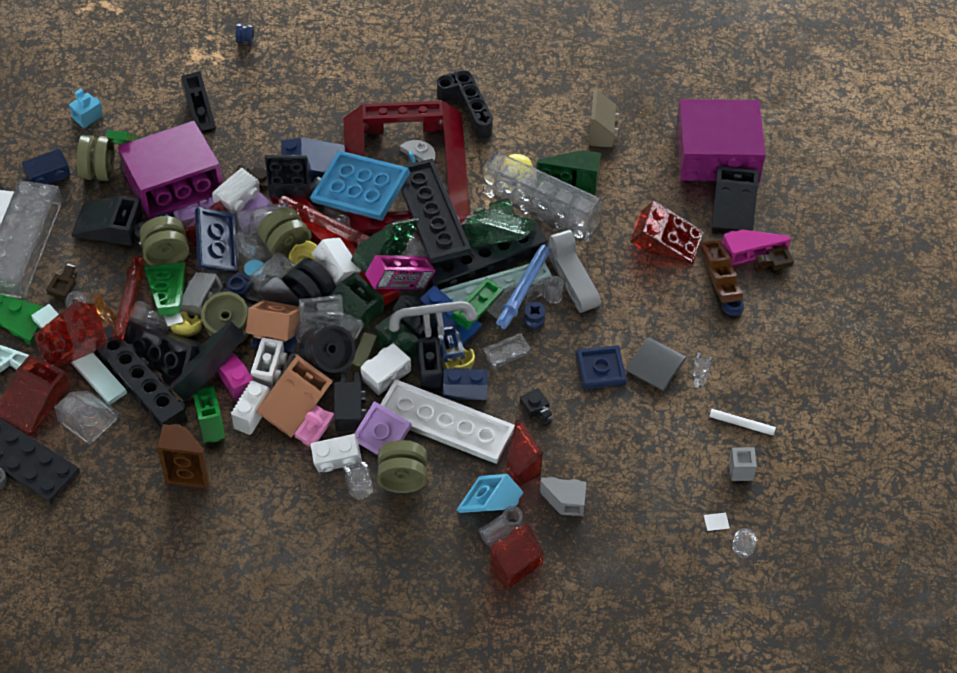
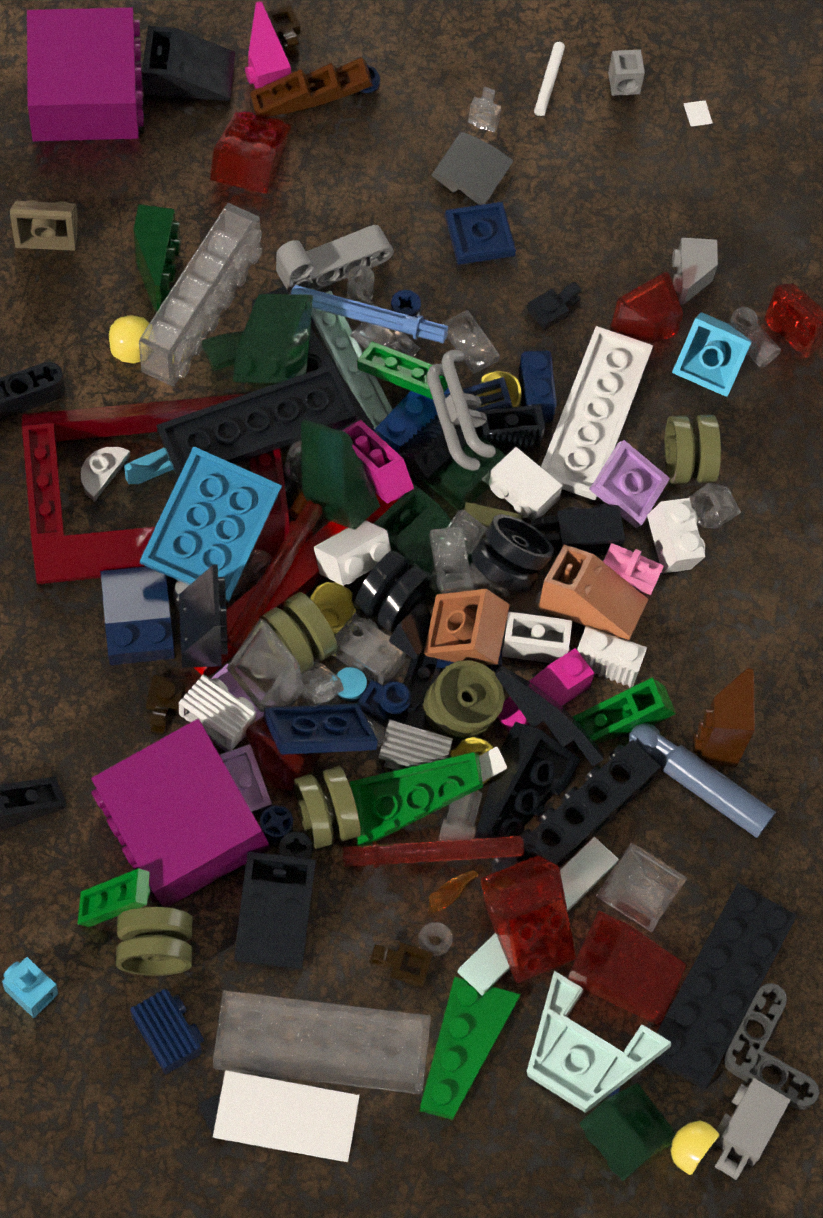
camera: 100 degrees left, 10 degrees up
clear wheel [732,528,757,557] -> none
none -> sand blue piece [629,723,776,838]

